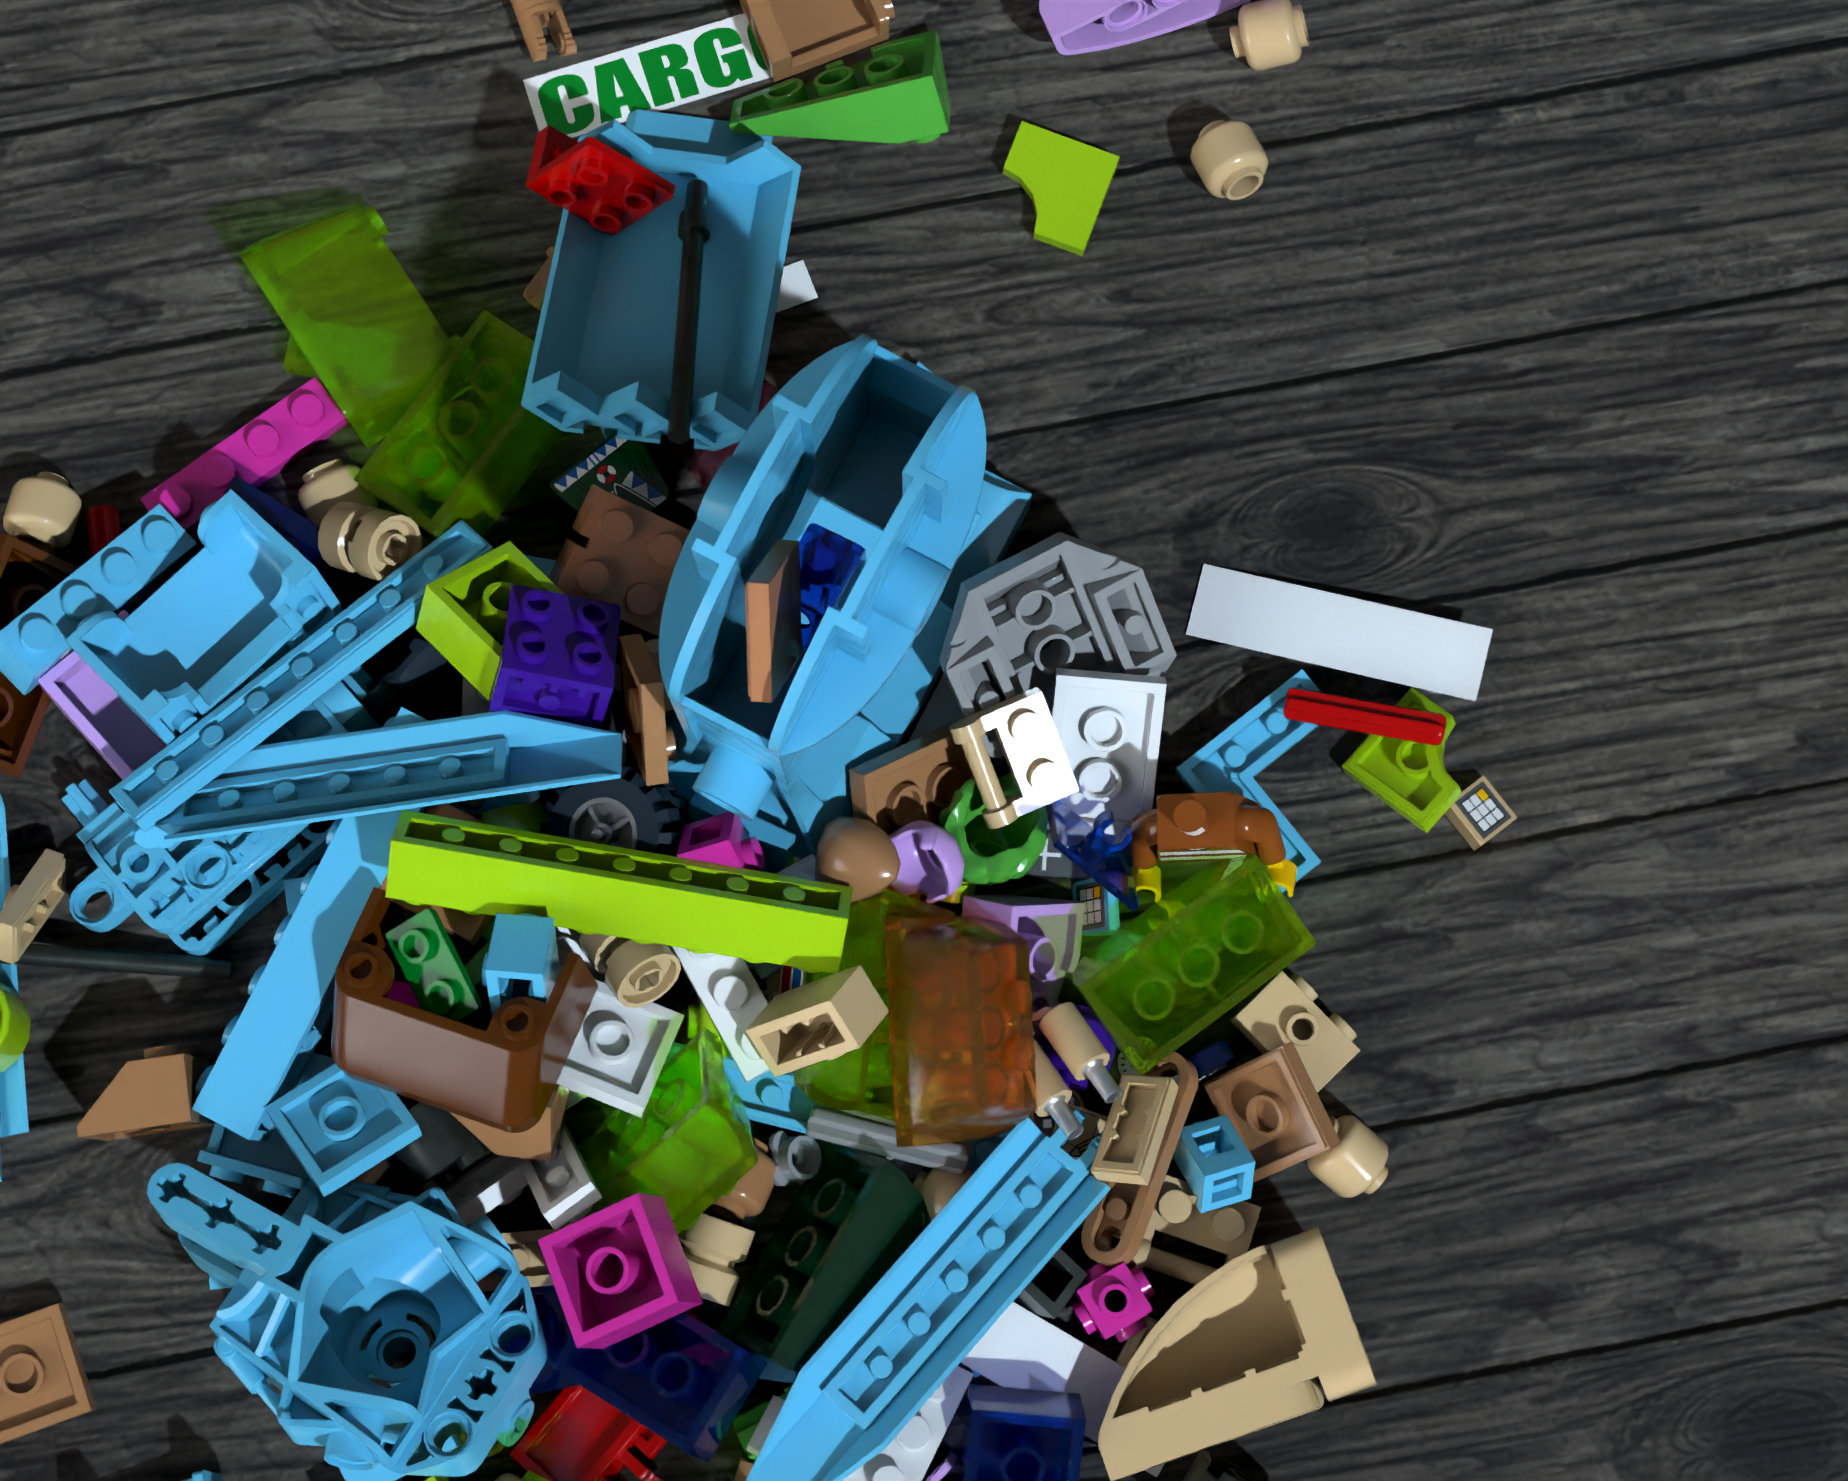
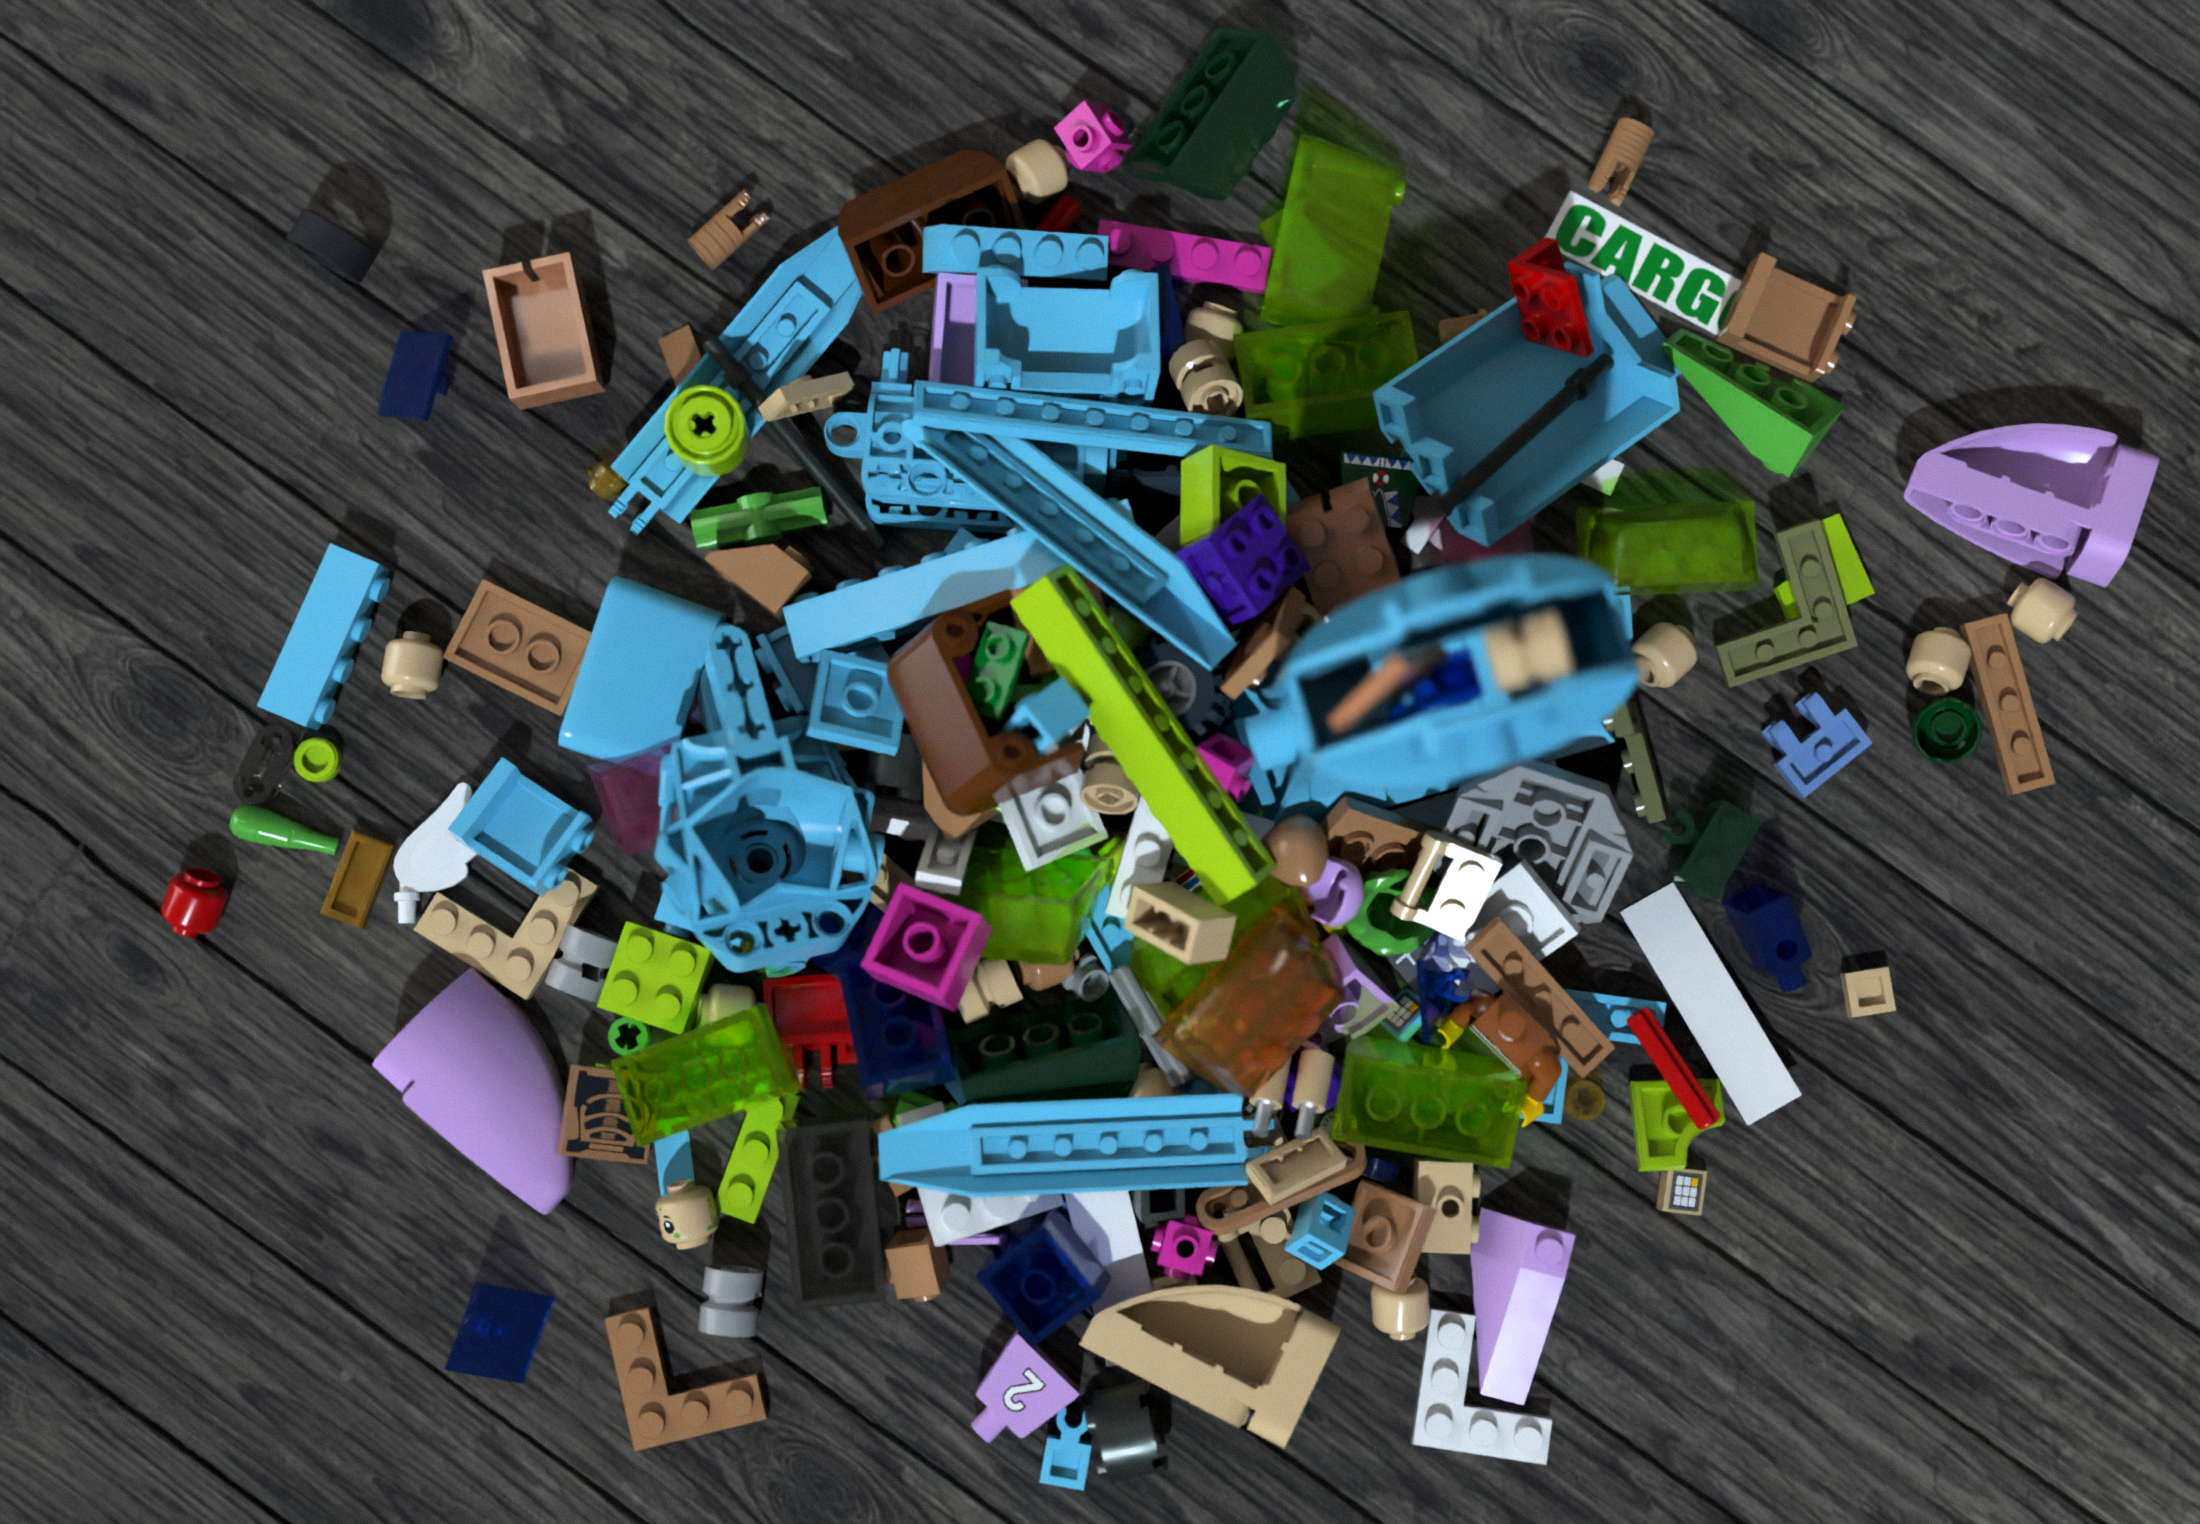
camera: 45 degrees right, 5 degrees up
none -> medium azure windscreen [559,575,730,778]
none -> clear pink bracket [587,741,676,856]
none -> bright green piece [690,486,829,550]
none -> dark pink brick [1054,100,1133,173]
none -> clear green windscreen [1120,27,1297,201]
none -> white sticker [1399,491,1446,554]
none -> white plate [1411,1307,1552,1465]
none -> medium nougat plate [1463,917,1616,1078]
none -> lavender wedge [1469,1207,1576,1406]
none -> tan wheel [1482,610,1572,695]
none -> clear yellow bush [1563,1080,1606,1121]
none -> clear neon green windscreen [1575,501,1759,595]
none -> olive plate [1603,691,1669,824]
none -> tan head [1632,622,1697,688]
none -> clear green brick [1659,799,1762,901]
none -> olive plate [1713,519,1858,688]
none -> clear blue torso [1722,883,1812,992]
none -> medium blue plate [1760,692,1873,798]
none -> tan tile [1840,967,1896,1018]
none -> dark green hair [1912,697,1982,764]
none -> medium nougat plate [1959,613,2056,796]

